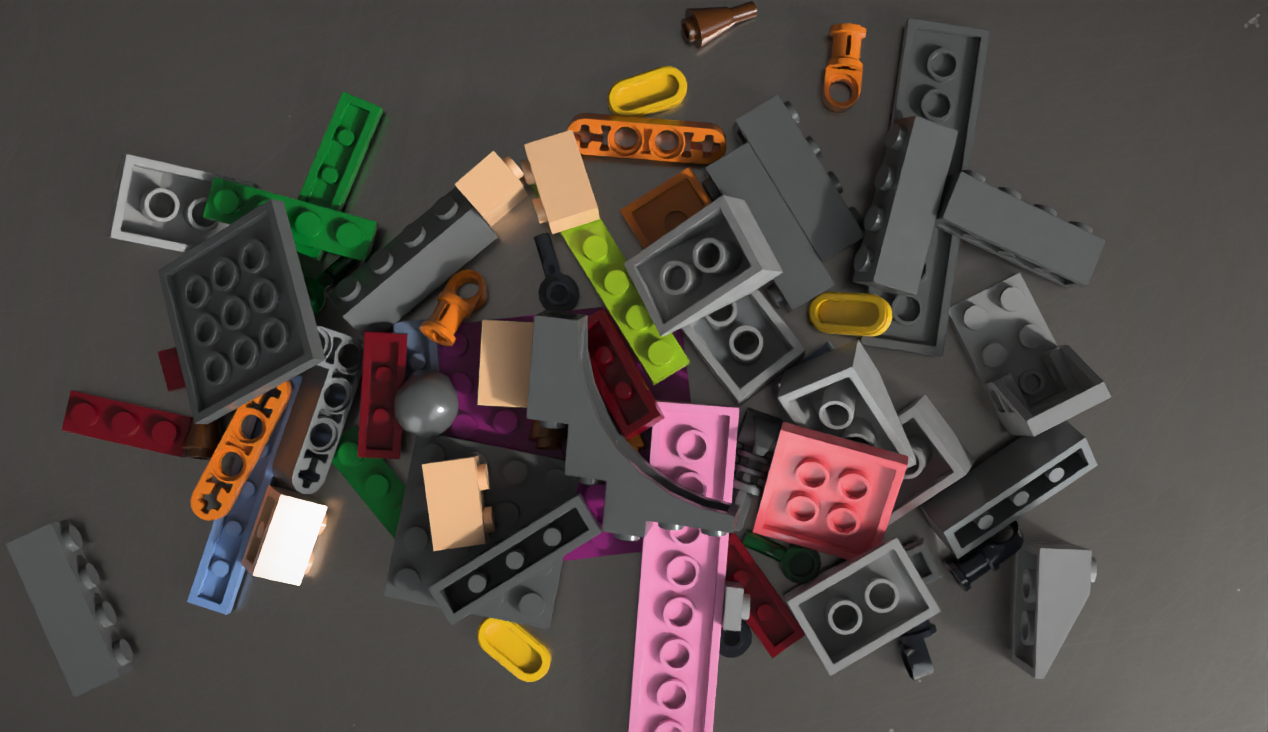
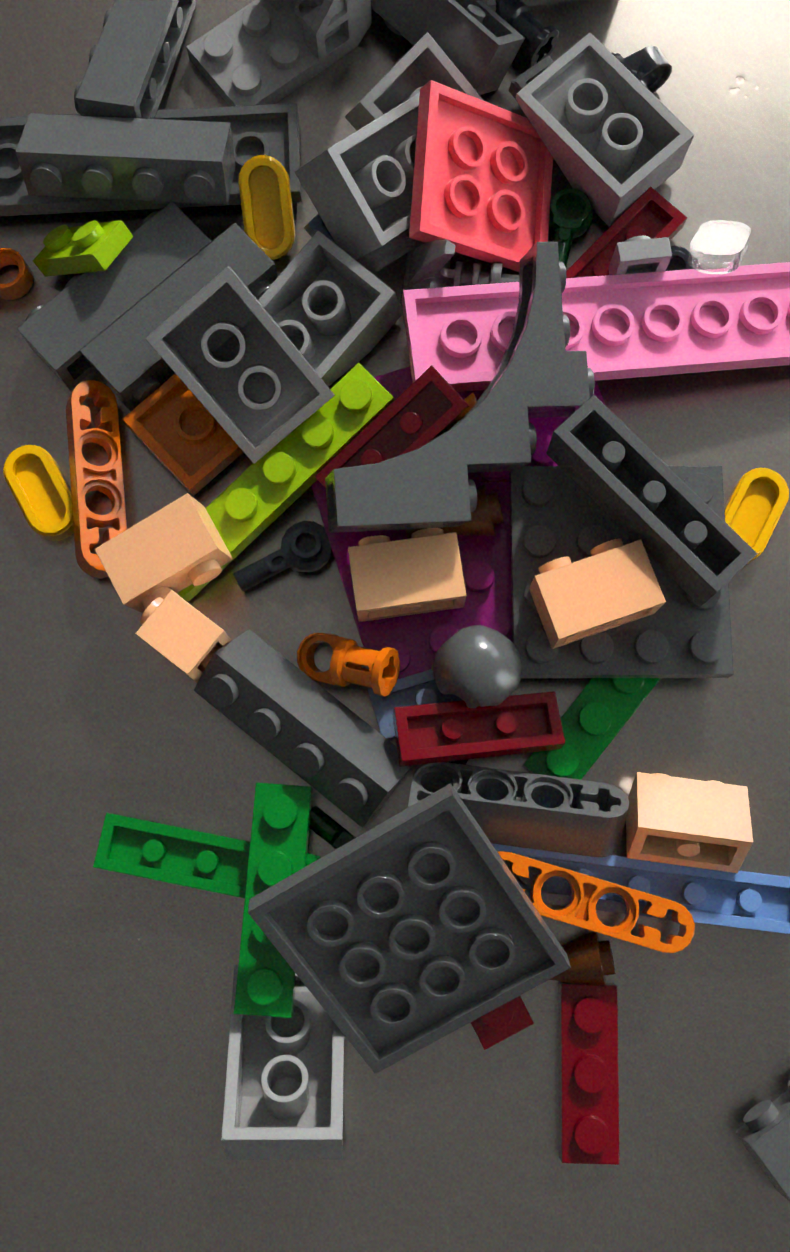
camera: 95 degrees left, 10 degrees down
none -> lime plate [33,220,134,277]
none -> clear tile [688,220,751,274]

